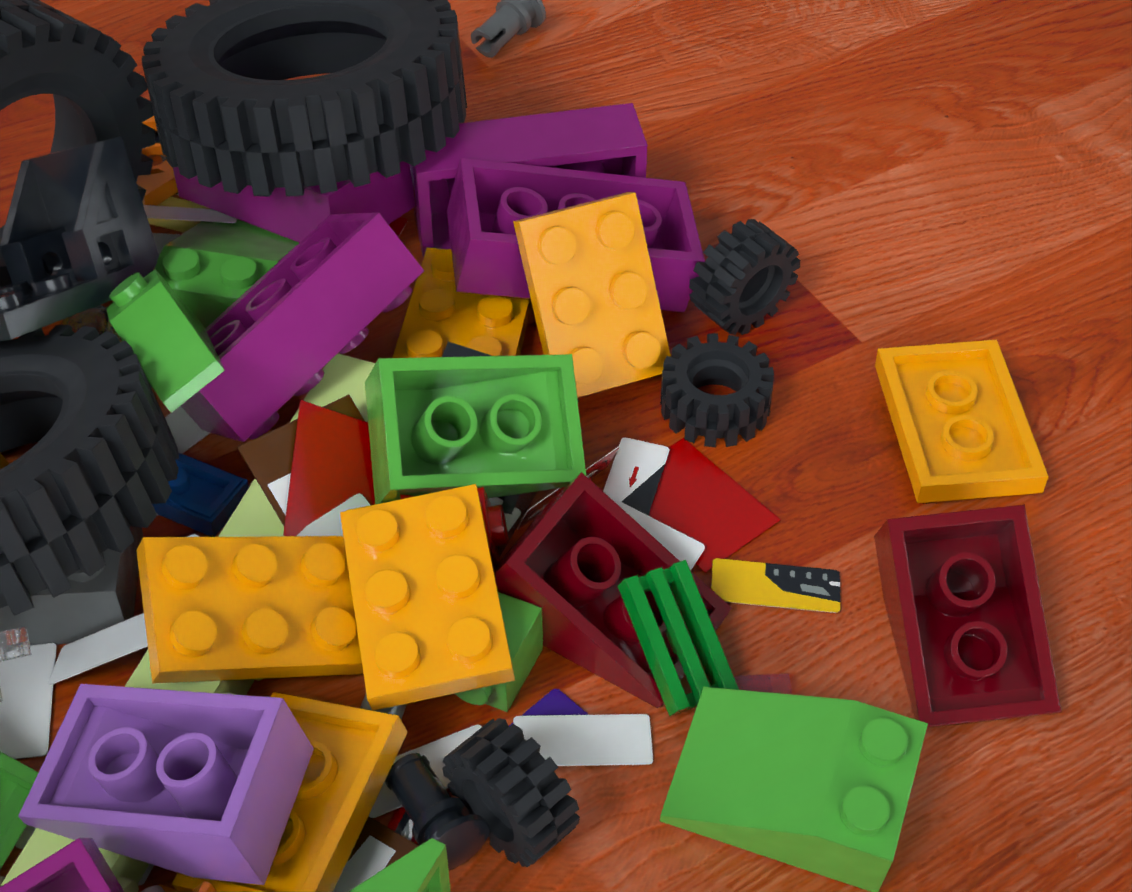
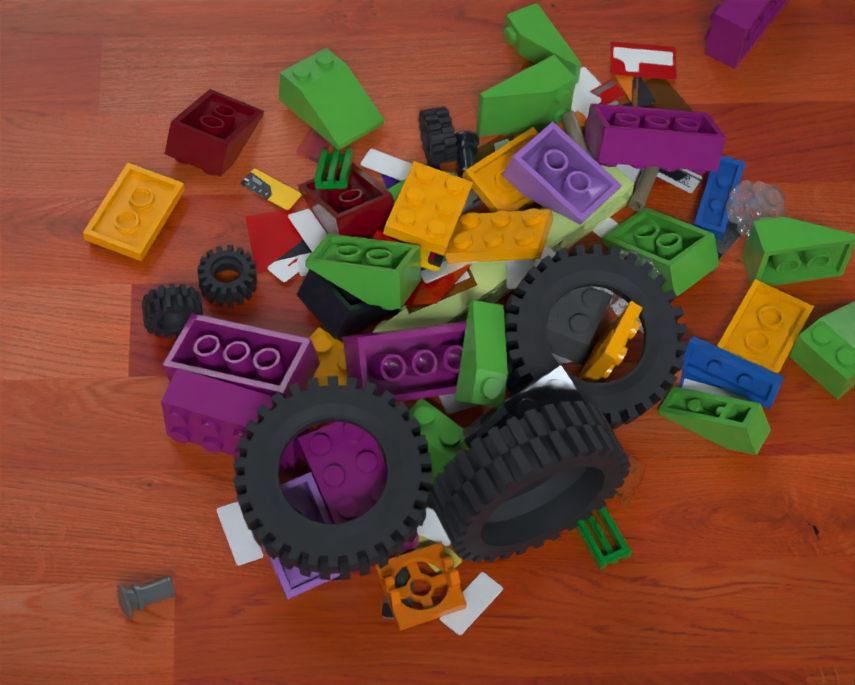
camera: 155 degrees left, 10 degrees up
light orange plate [513,192,671,398] -> none

